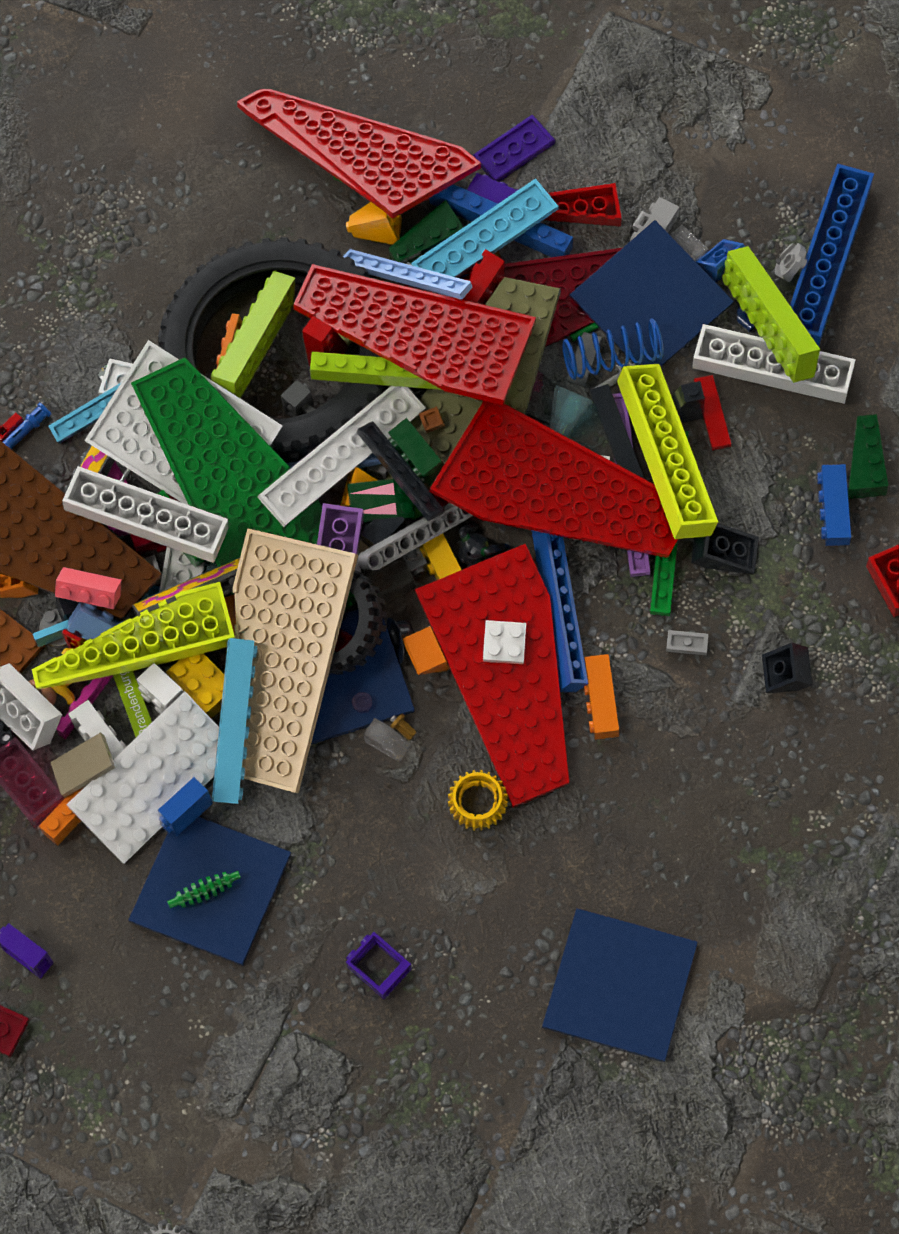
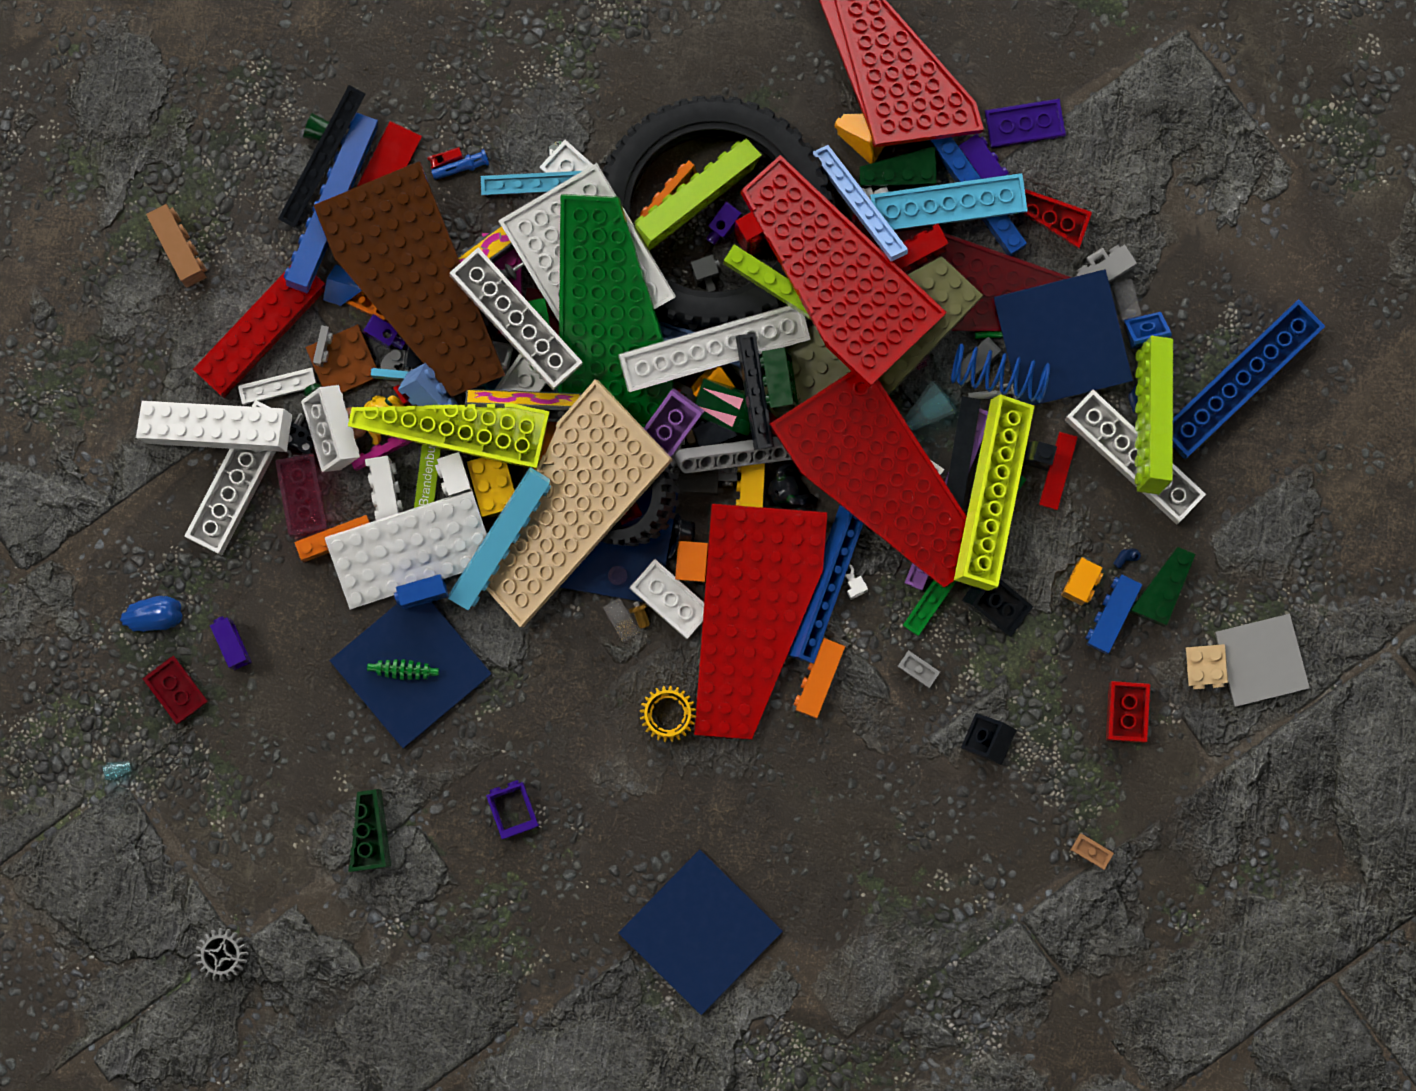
camera: 25 degrees right, 15 degrees up
dark tan tile [51,732,115,798] -> none
coral brick [55,567,122,609] -> none
dark orange plate [419,406,445,433] -> none
white plate [483,620,526,664] -> none
light grey plate [775,243,807,282] -> none
none -> dark green wedge [348,789,391,872]
none -> dark purple torso [362,314,406,350]
none -> white plate [629,559,704,639]
none -> dark purple torso [705,201,744,245]
none -> white piece [845,565,868,600]
none -> light orange brick [1061,558,1103,606]
none -> dark blue arm [1113,548,1141,569]

